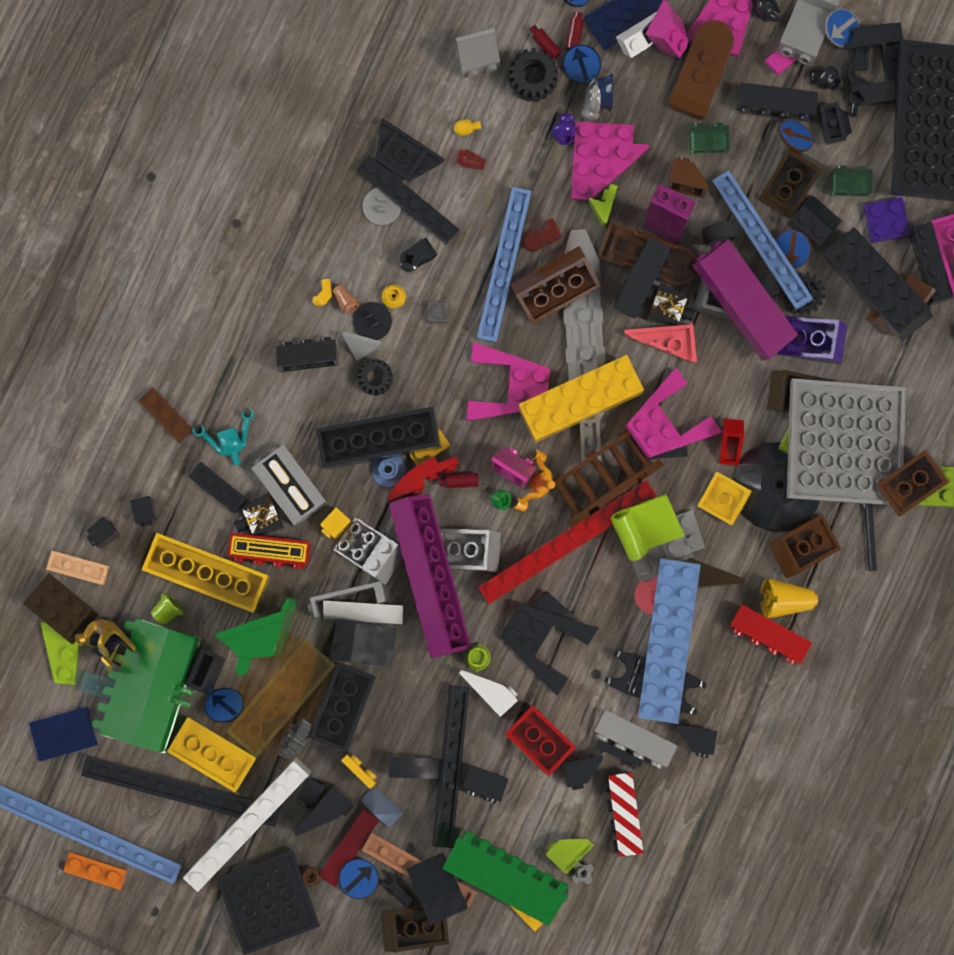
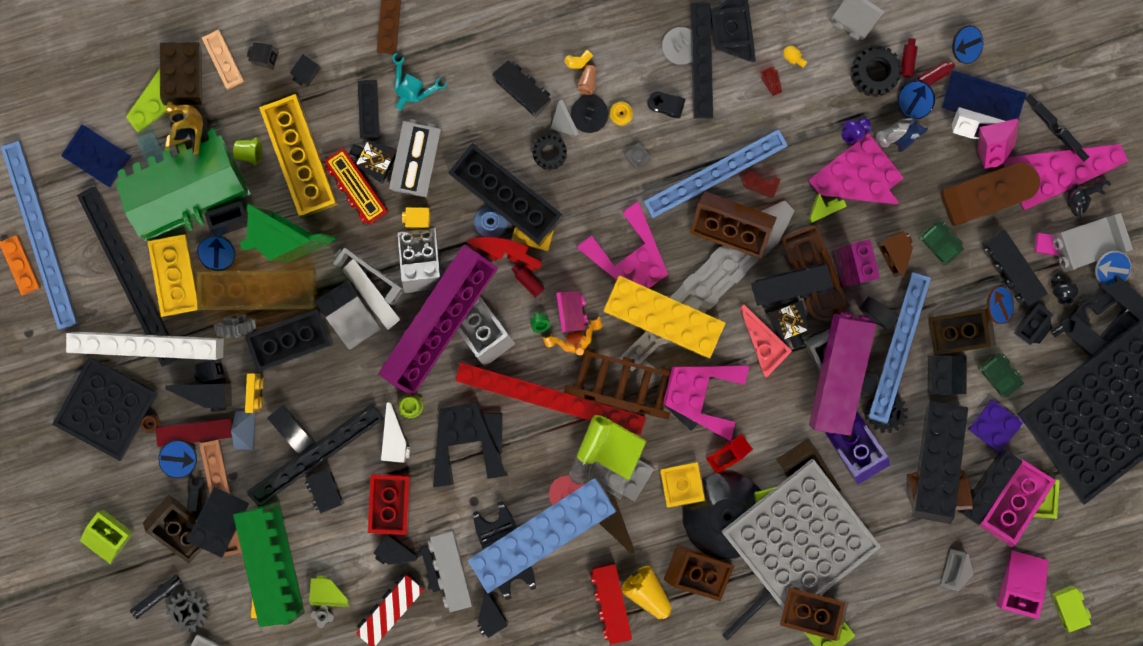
camera: 50 degrees right, 5 degrees up
blue piece [775,229,812,268] -> none

